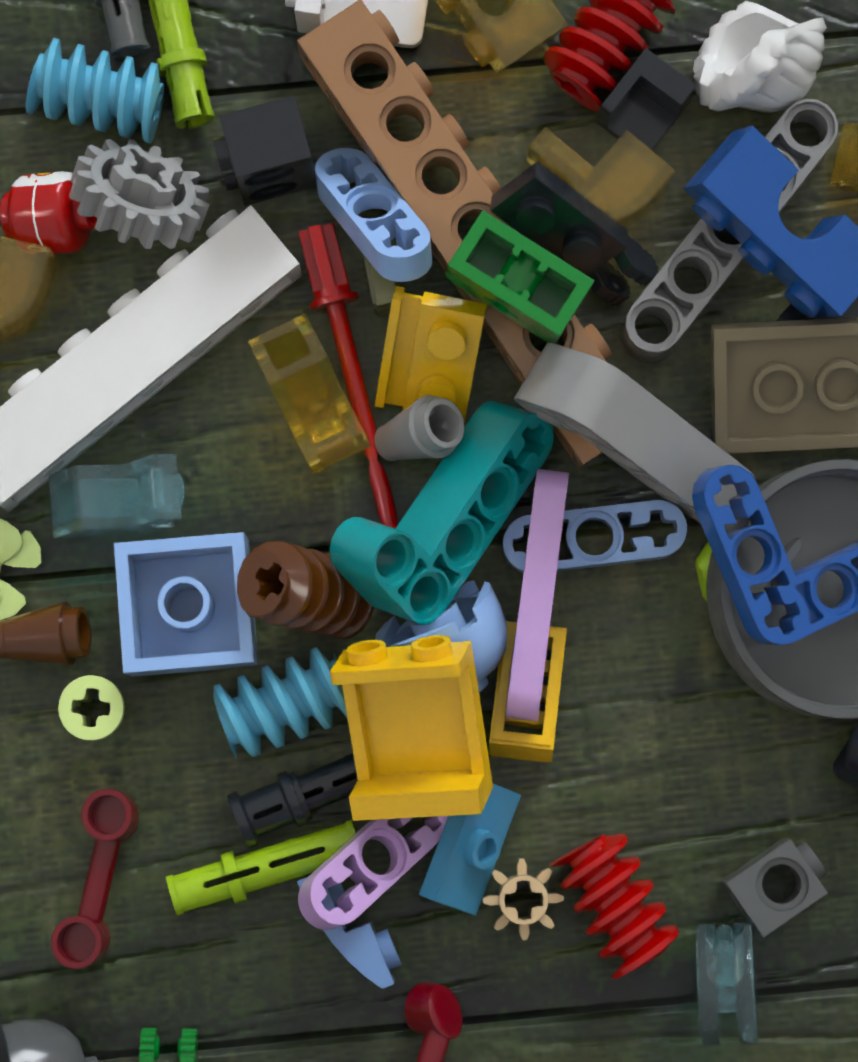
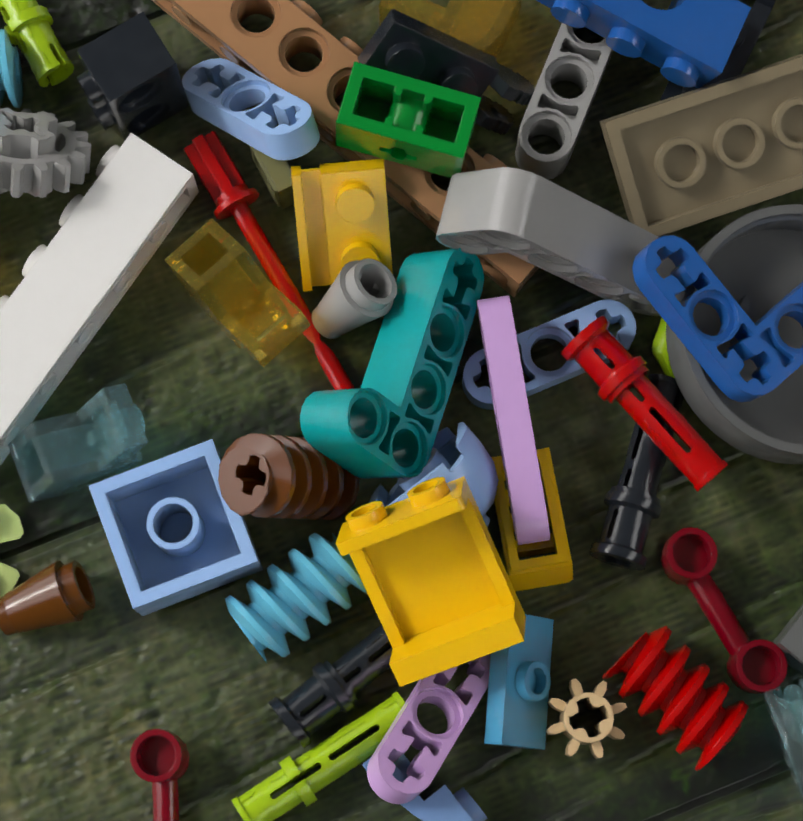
camera: 15 degrees left, 5 degrees down
yellowish green bush [58,675,125,741] -> none
none -> red pin [561,315,728,492]
none -> black pin [589,374,684,571]
none -> dark red bar [661,527,787,694]

